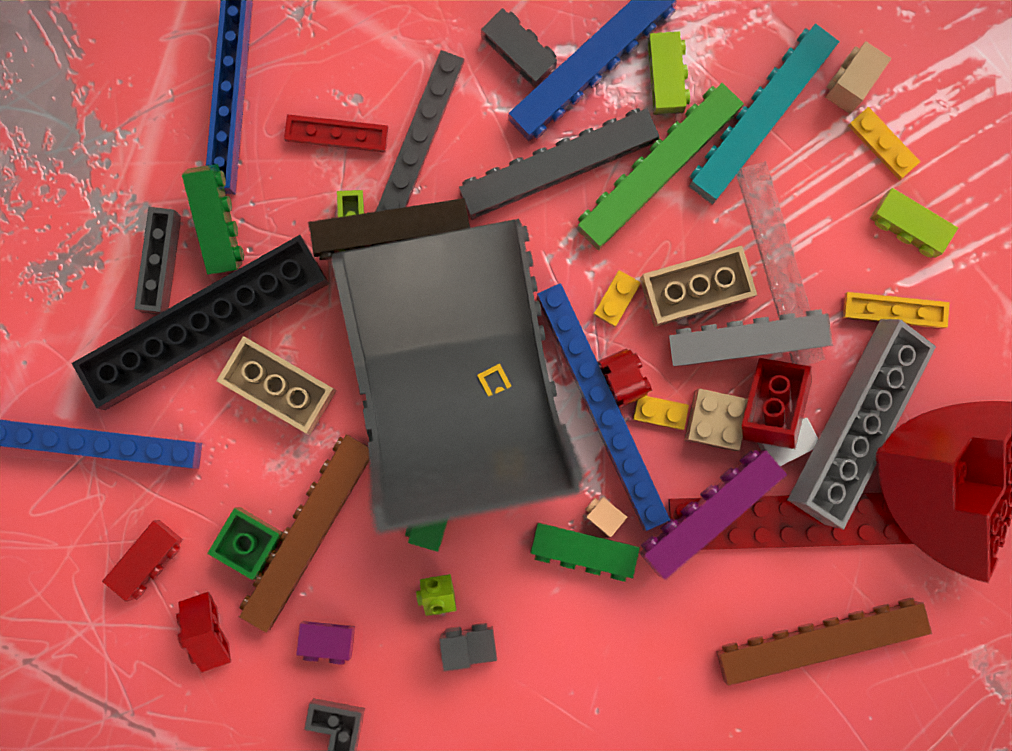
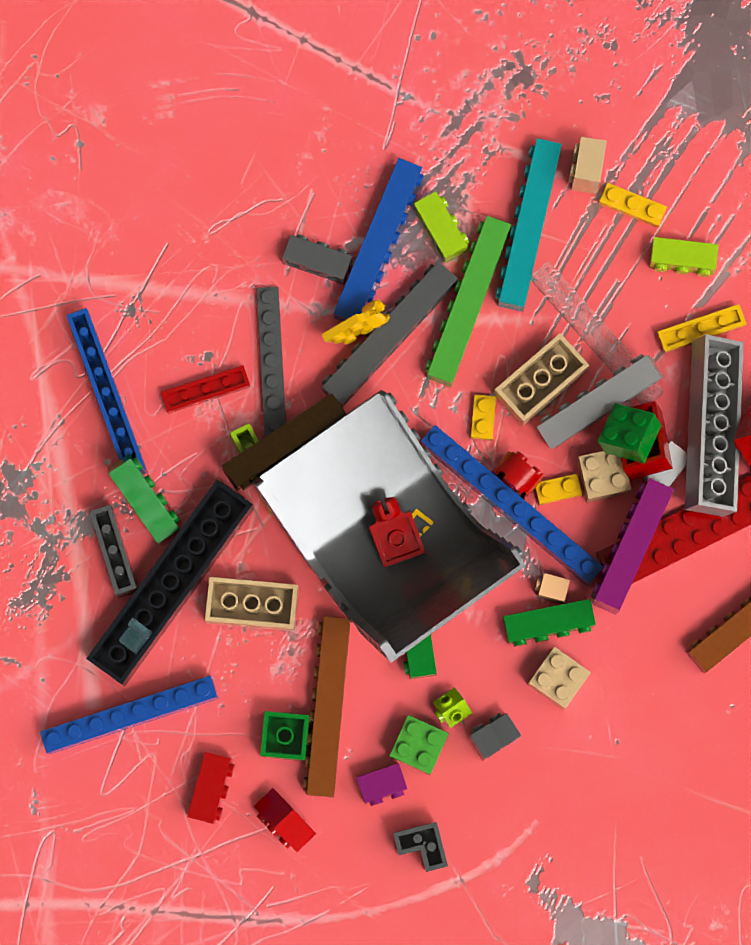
camera: 20 degrees left, 5 degrees down
none -> clear light blue panel [119,618,153,654]
none -> yellow plate [321,299,390,344]
none -> red plate [369,497,426,568]
none -> bright green brick [390,715,449,775]
none -> tan brick [528,647,591,711]
none -> green brick [598,403,661,464]

